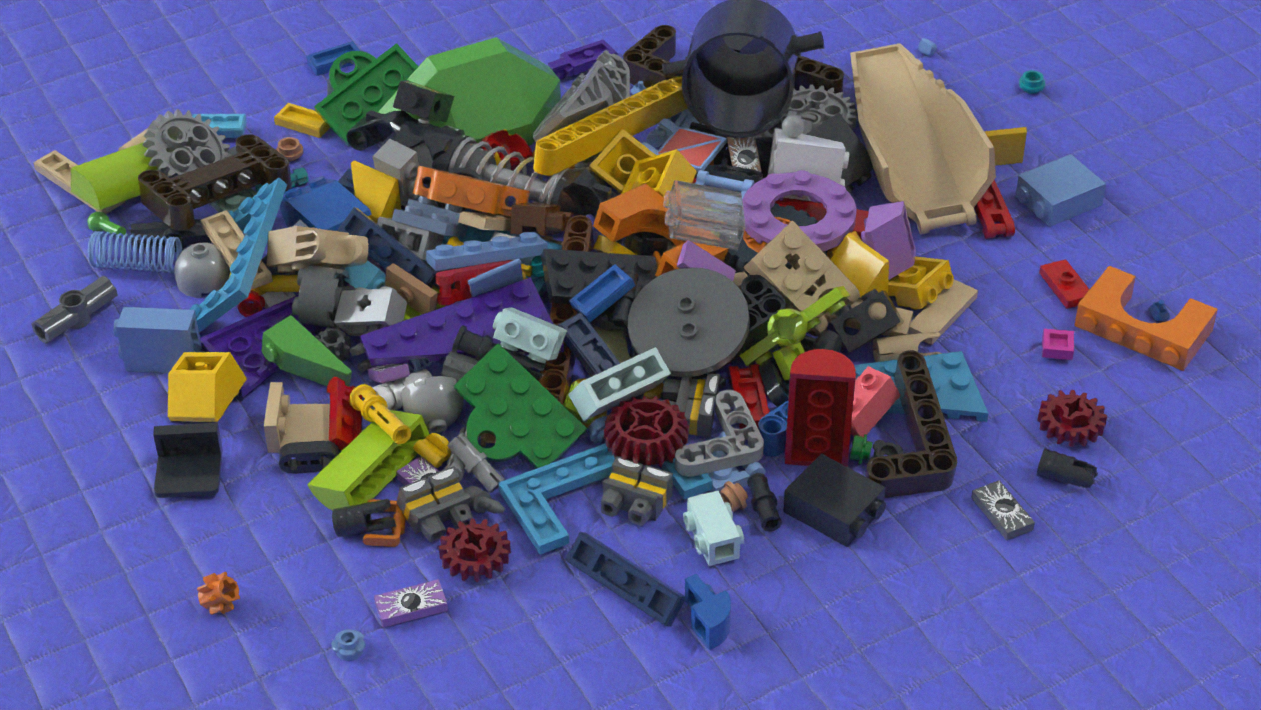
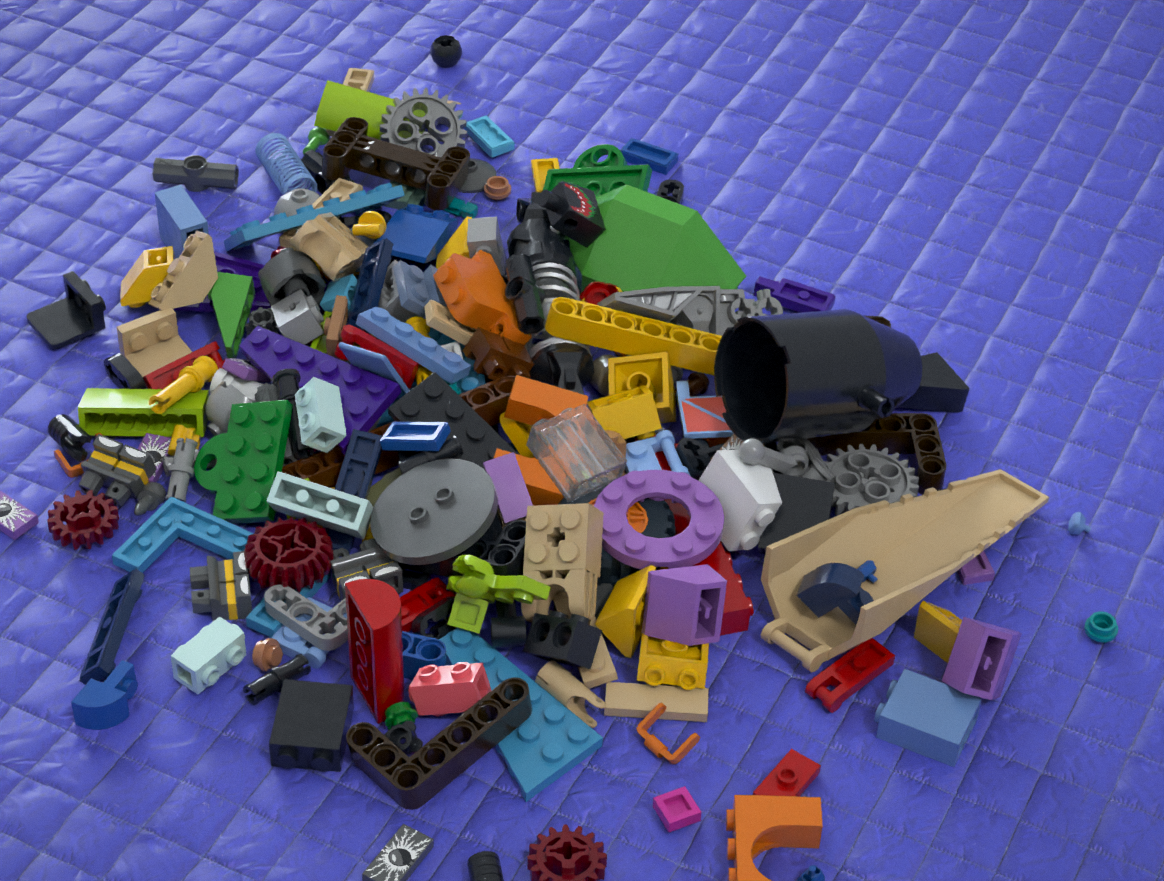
camera: 55 degrees right, 0 degrees up
none -> tan slope [148,231,218,311]
none -> yellow plate [352,211,387,239]
none -> black piece [430,35,462,68]
none -> black piece [505,254,545,335]
none -> orange piece [637,703,700,765]
none -> dark blue brick [796,563,874,625]
none -> blue rock [857,560,878,584]
none -> medium lavender slope [942,617,1022,700]

